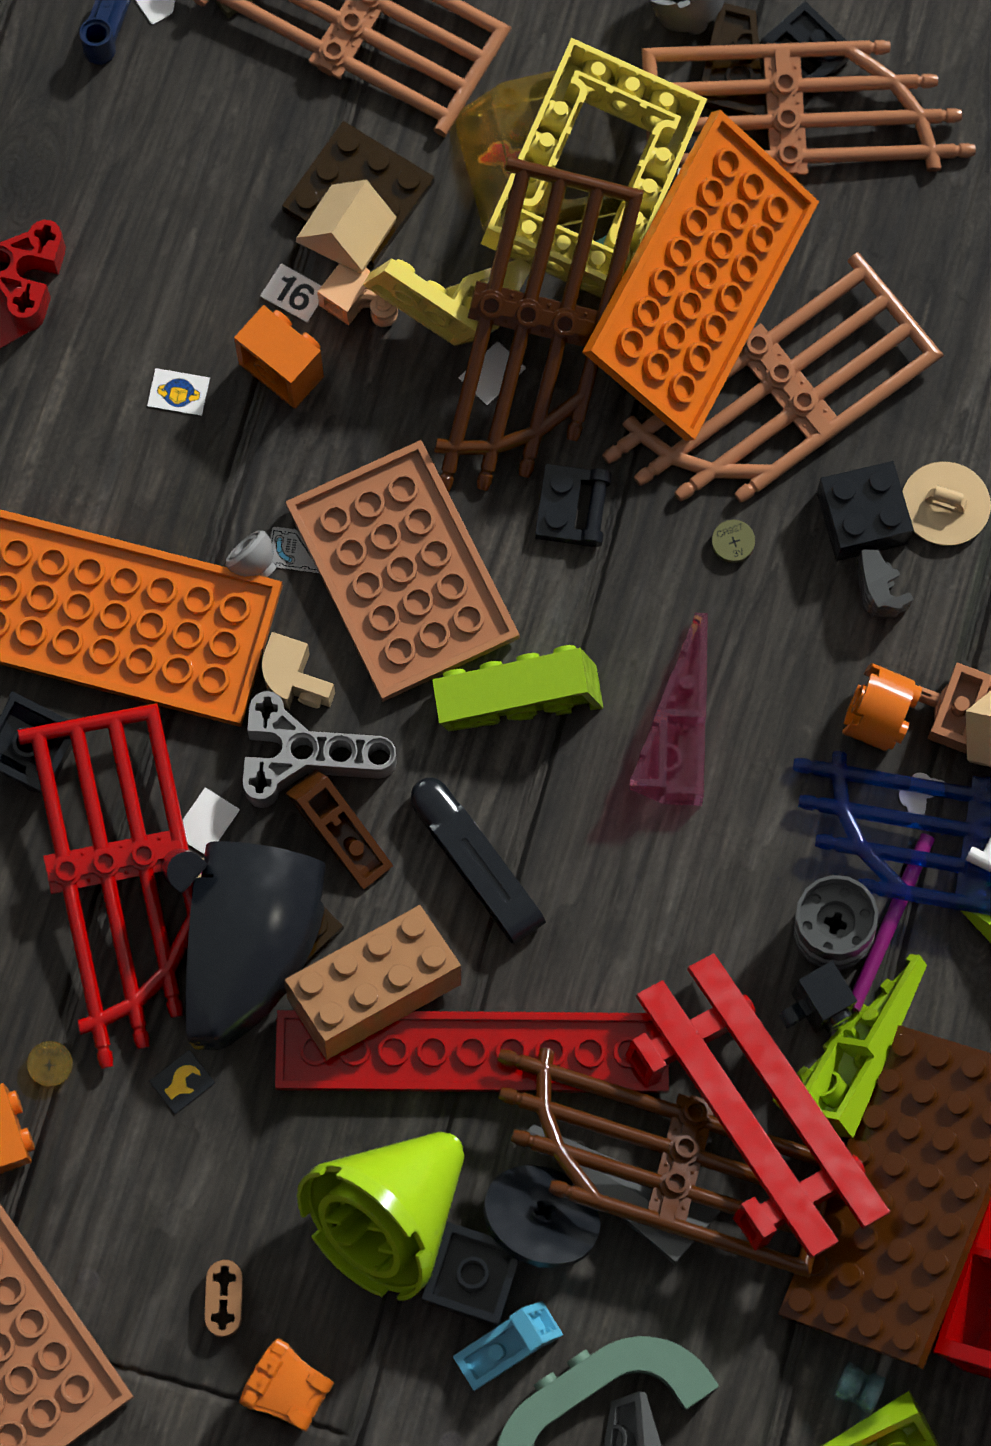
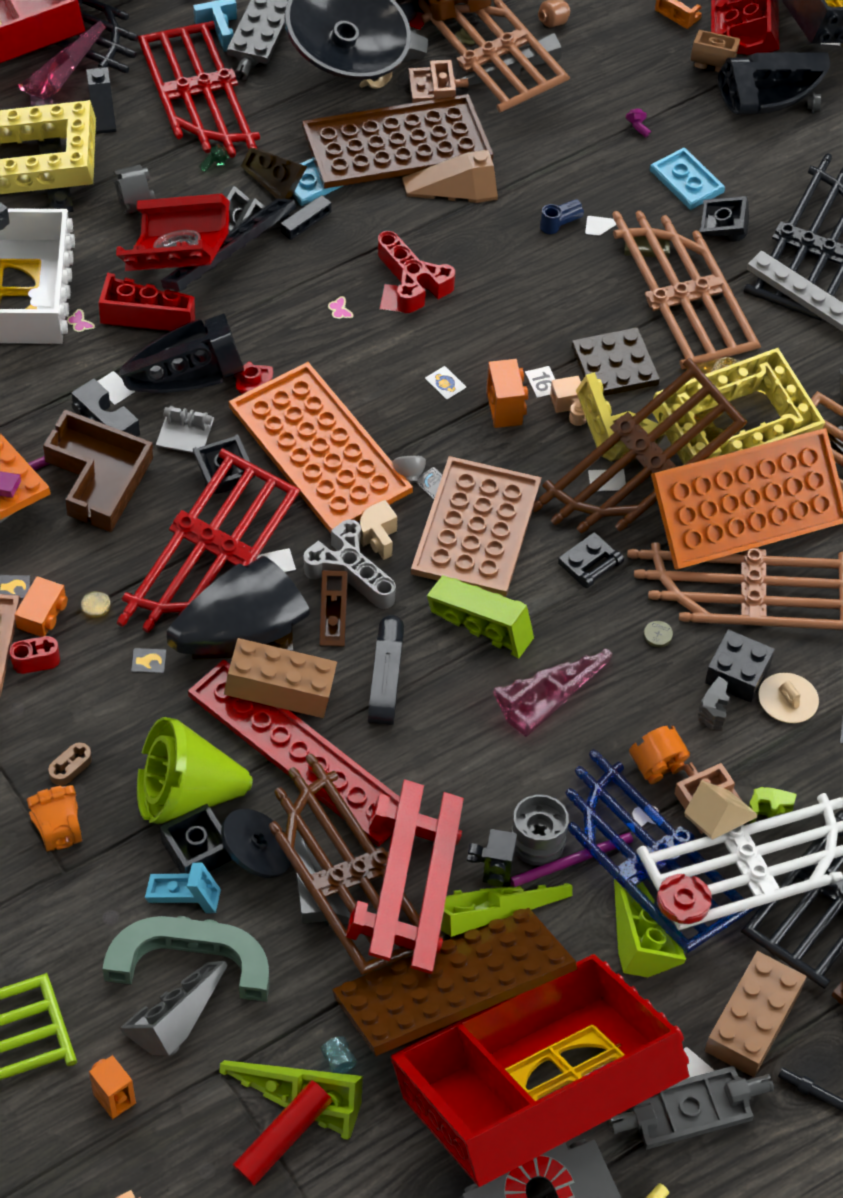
camera: 40 degrees right, 20 degrees down
black brick [161,849,207,893] -> none
tan slope [296,180,396,274] -> none
none -> red beam [10,636,60,674]

